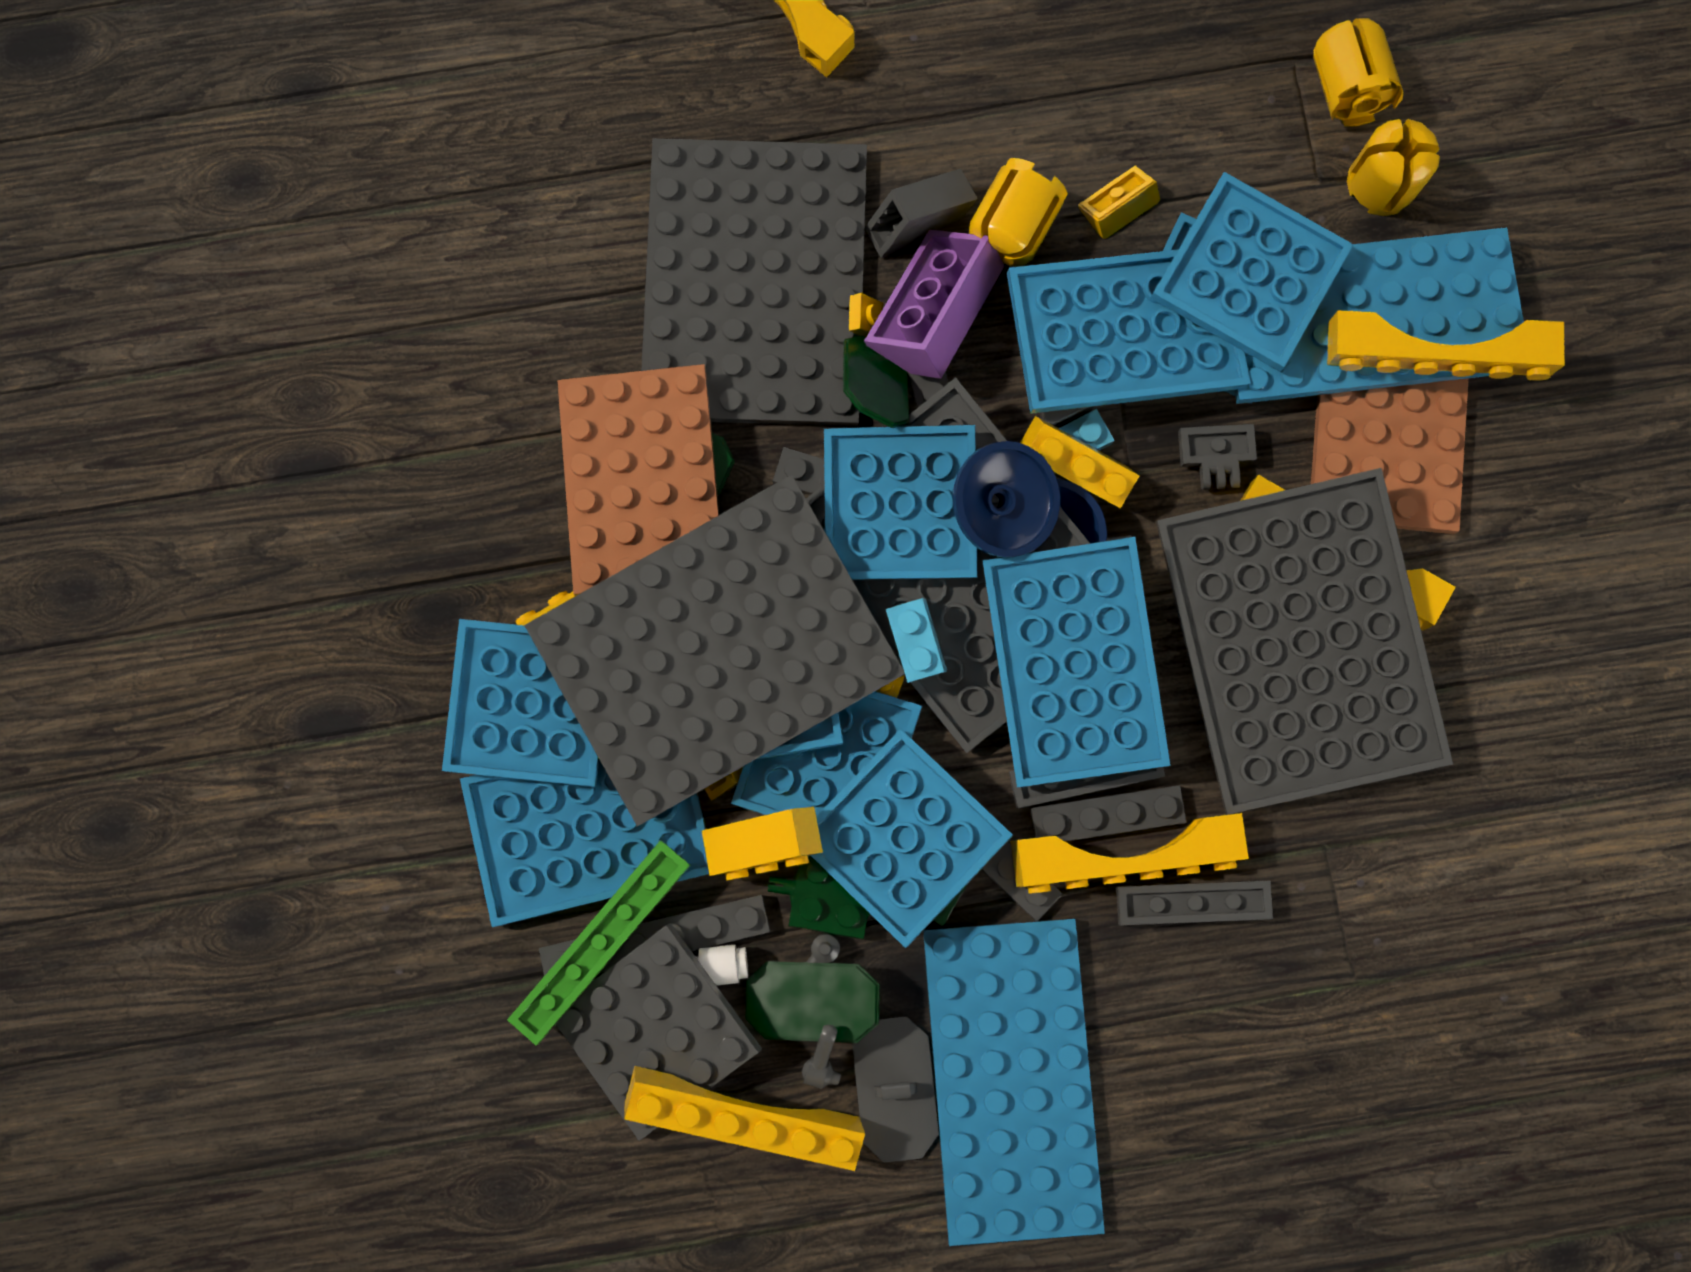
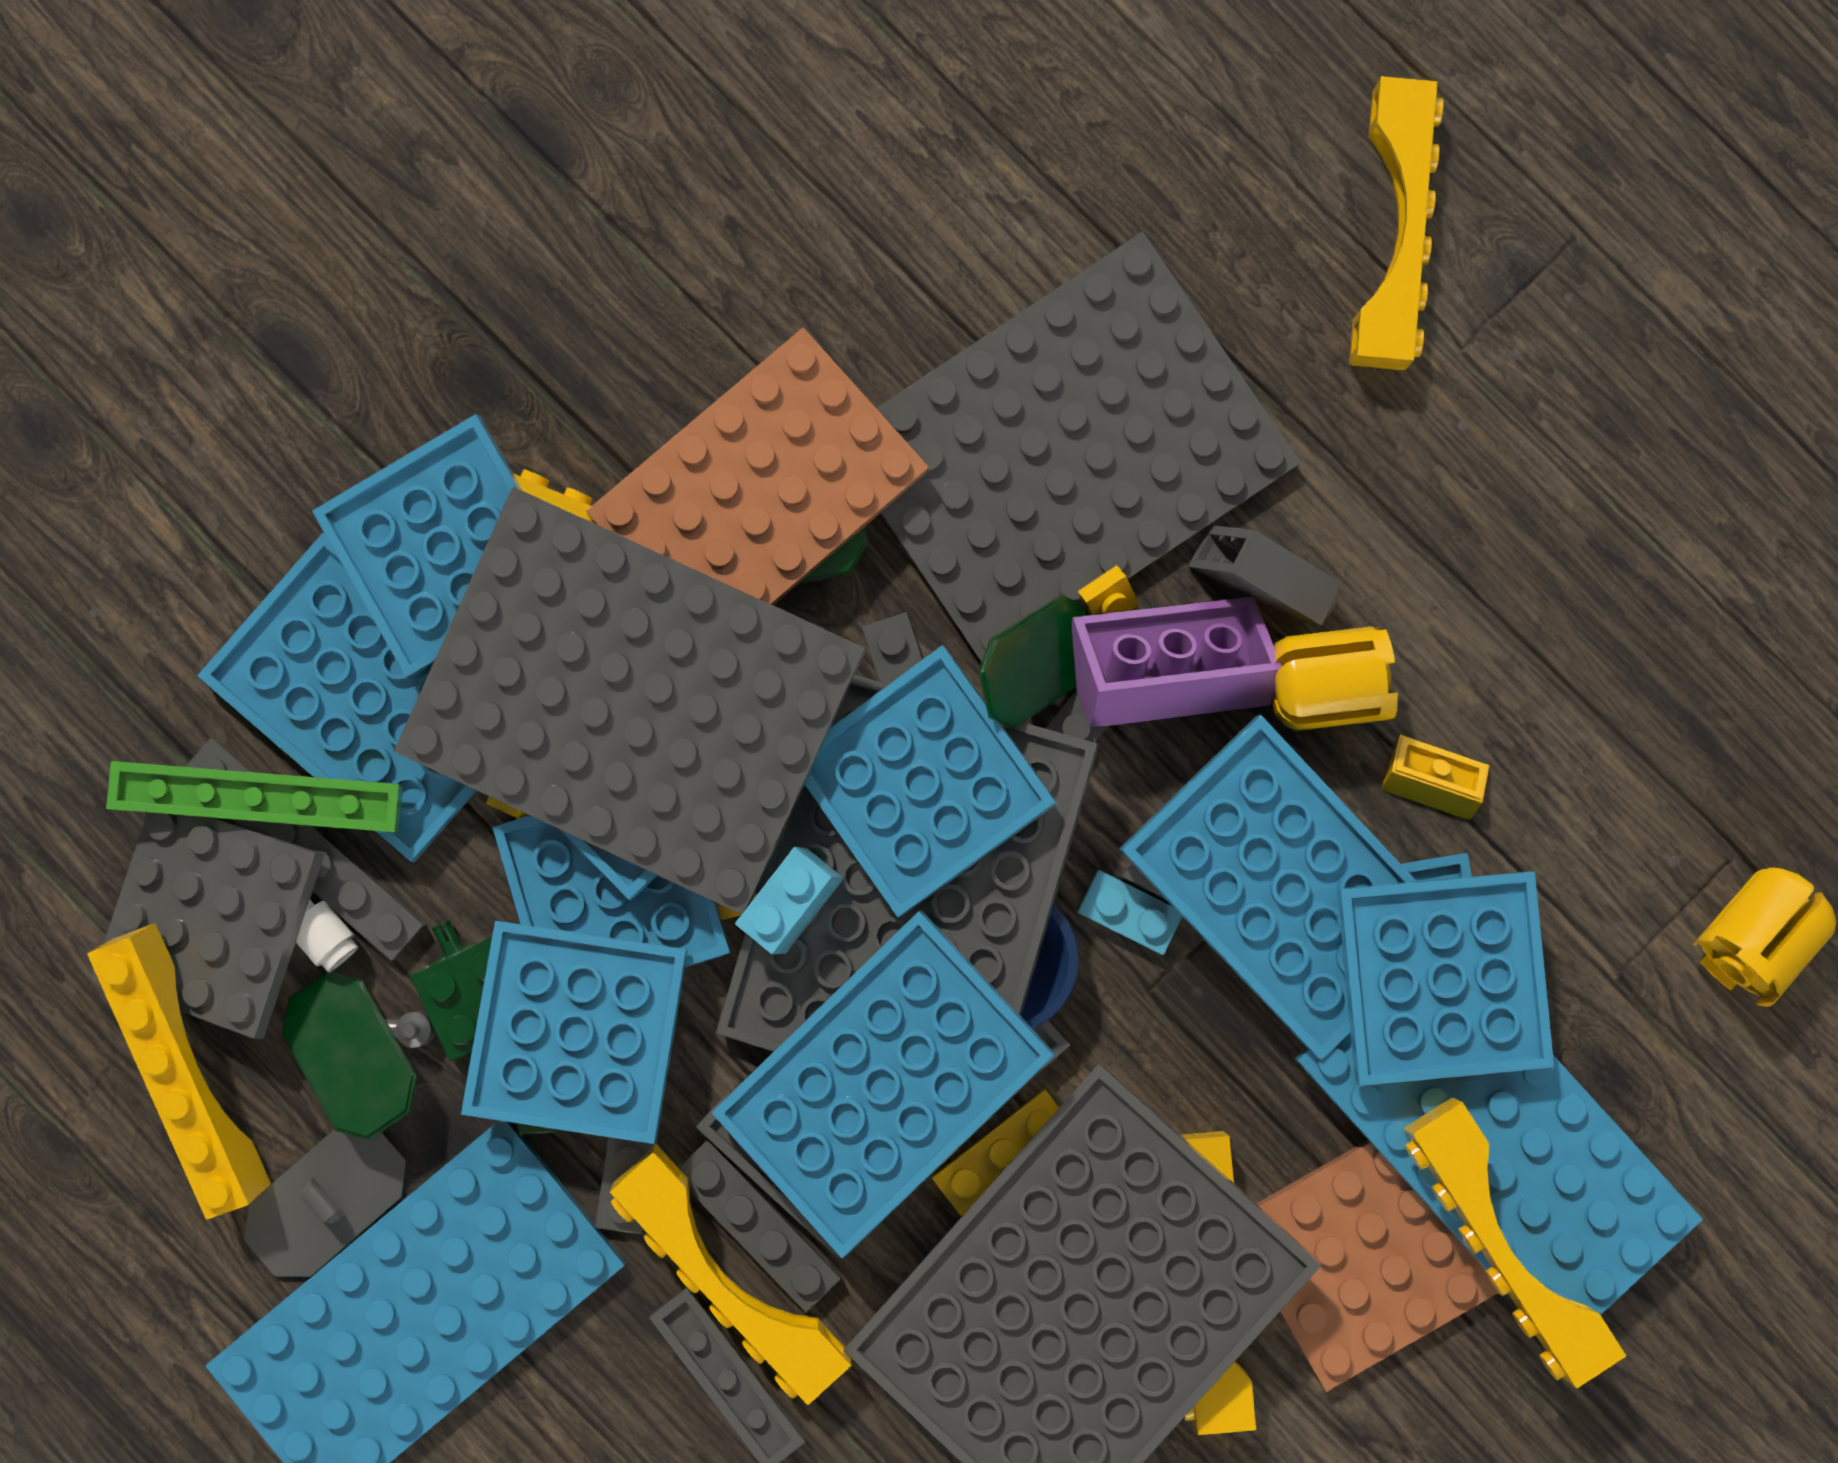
camera: 55 degrees right, 5 degrees up
yellow brick [702,806,823,881] -> none
dark grey piece [802,1024,841,1089] -> none
dark blue dish [953,441,1060,557] -> none
yellow brick [1020,416,1139,508] -> none
dark grey hinge [1178,424,1257,490] -> none
yellow cylinder [1347,119,1440,216] -> none
none -> yellow plate [932,1088,1059,1216]

